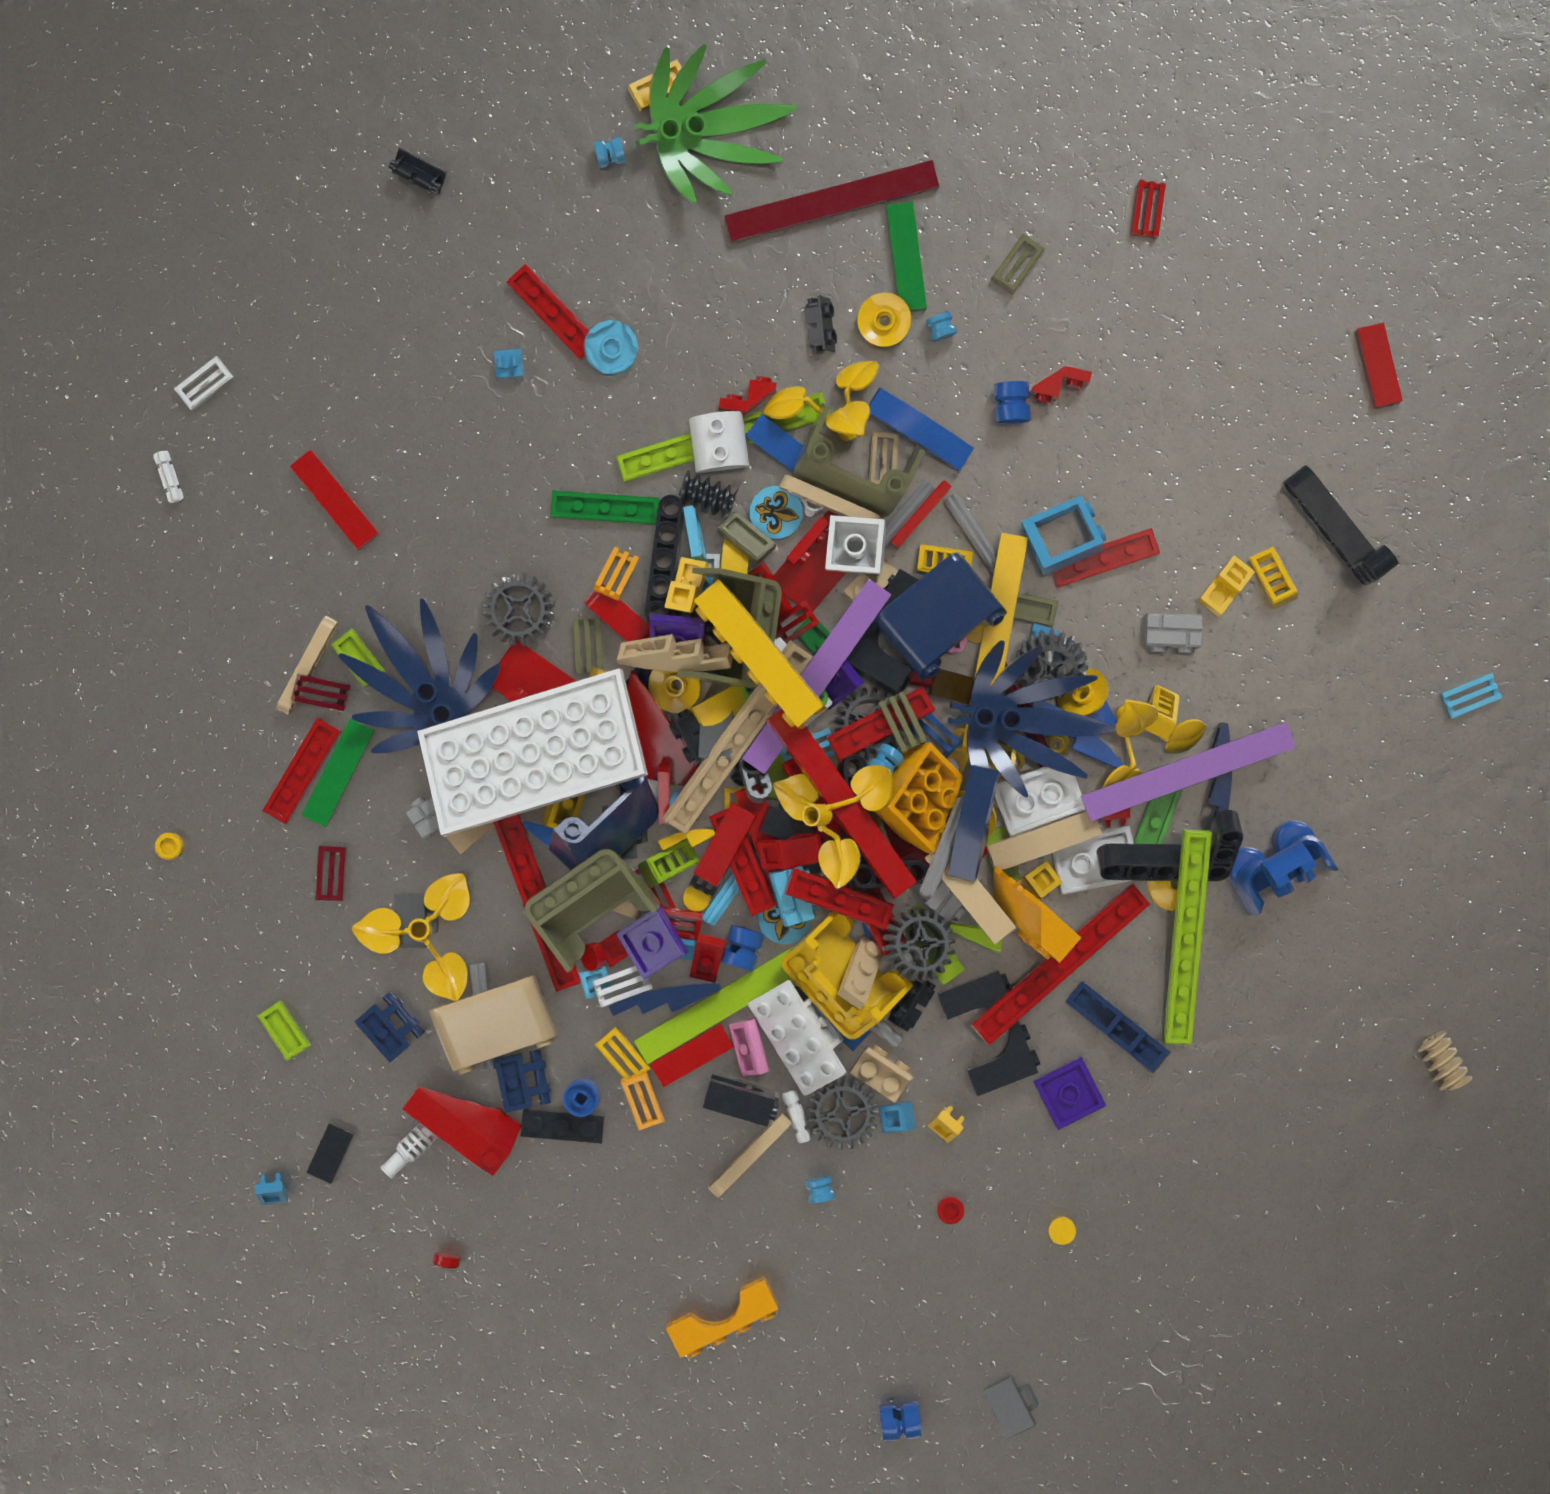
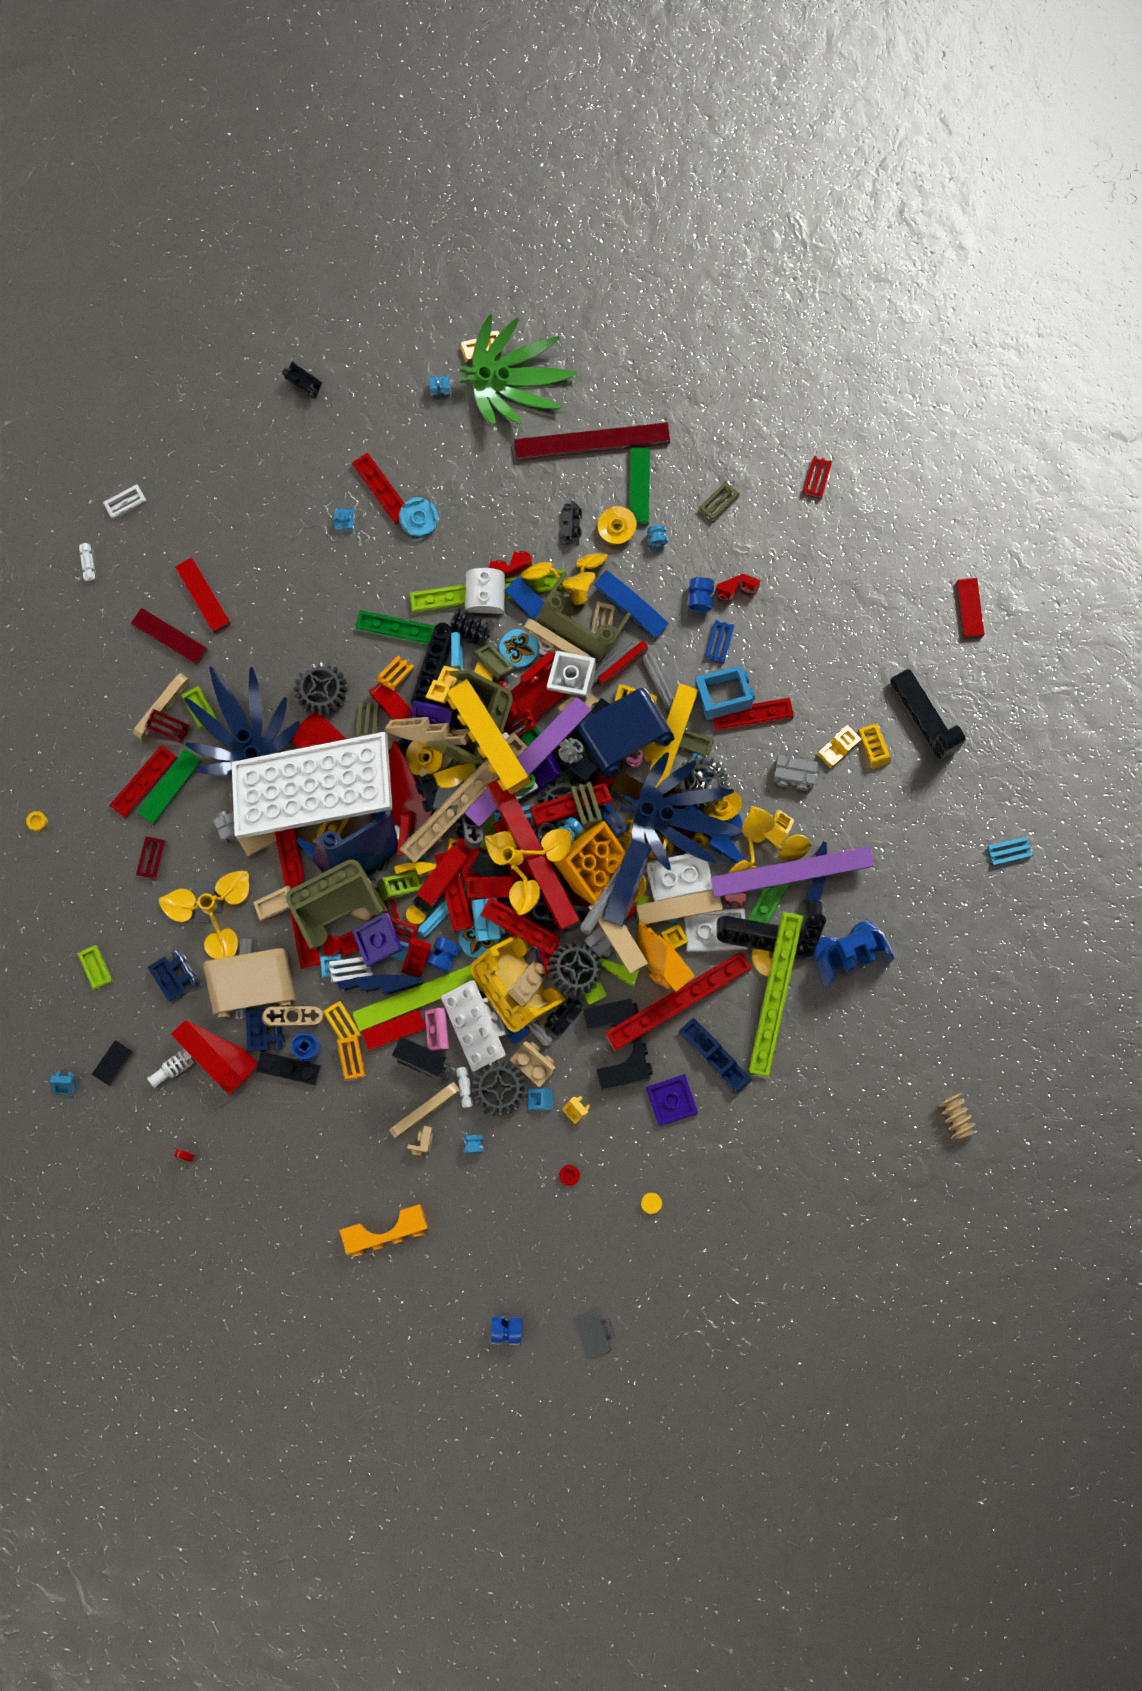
camera: 10 degrees right, 10 degrees down
none -> dark red tile [130,607,208,666]
none -> tan tile [253,886,291,921]
none -> tan beam [262,1006,323,1027]
none -> tan bracket [407,1126,434,1156]
none -> light grey gear [558,738,583,764]
none -> blue tile [705,620,734,663]

